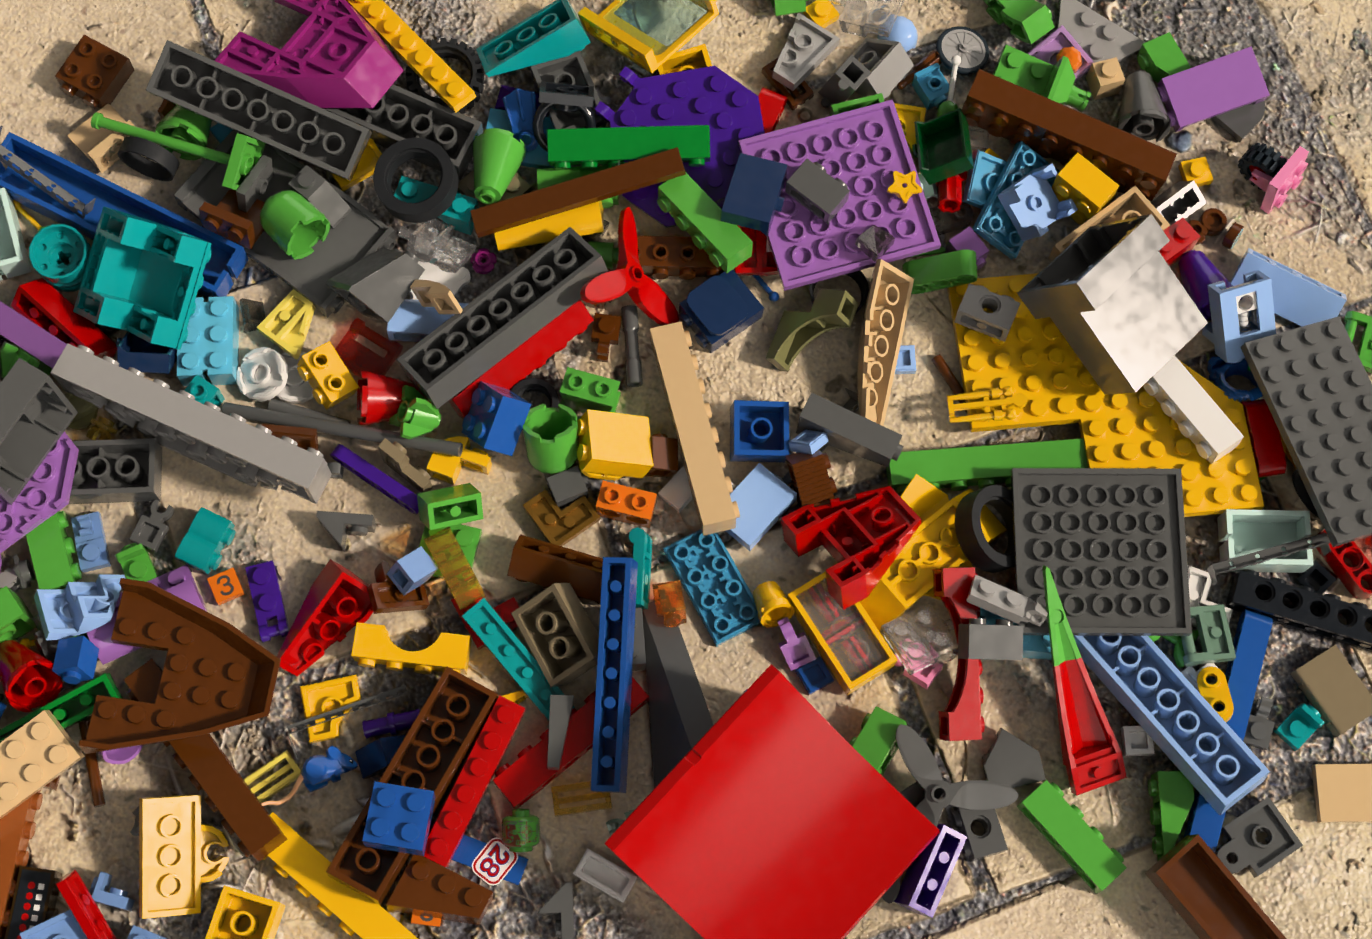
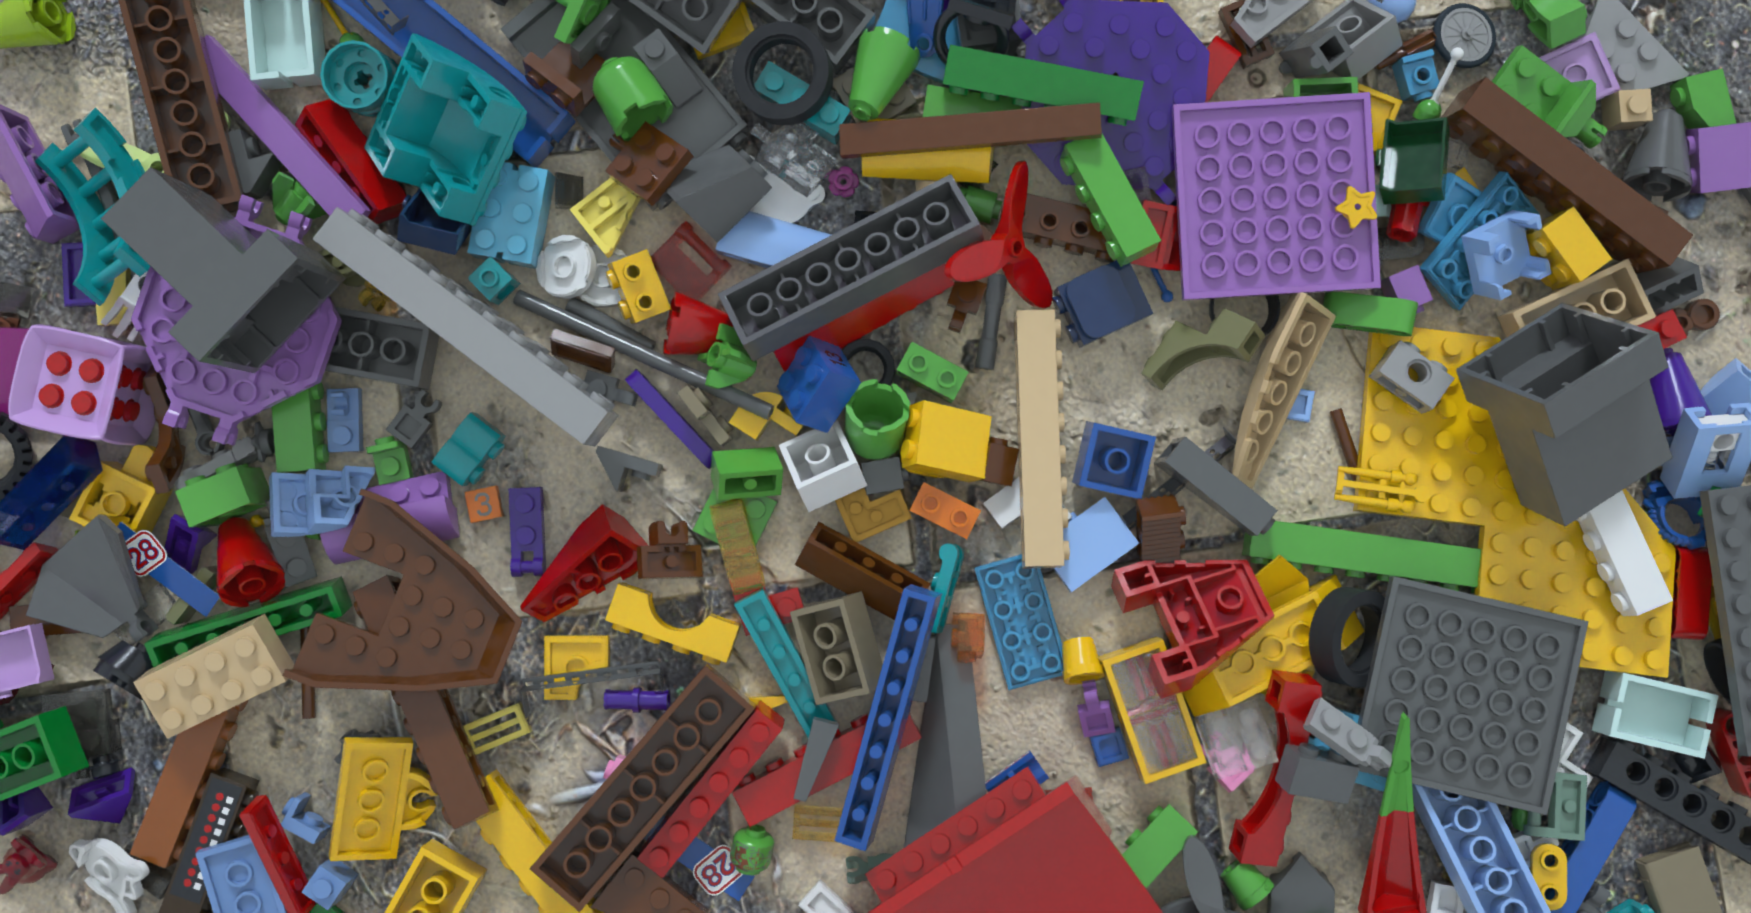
camera: 15 degrees right, 15 degrees up
blue brick [52,636,99,684] -> none
blue animal [261,746,358,806] -> none
dark blue slope [355,735,406,780] -> none
blue brick [362,781,436,856] -> none
medium blue brick [387,546,438,596] -> none
tan slope [410,280,463,314] -> none
dark blue container [721,153,787,236] -> none
dark grey brick [785,159,850,224] -> none
light blue tile [789,430,829,455] -> none
clear smoke slope [855,225,895,262] -> none
orange tile [1056,46,1082,73] -> none
yellow plate [1178,156,1213,187] -> none
dark grey piece [1207,532,1331,586] -> none
reddish brown tile [1222,222,1244,250] -> none
none -> reddish brown plate [605,121,694,207]
none -> white brick [779,419,867,512]
none -> bright green piece [1220,859,1274,911]

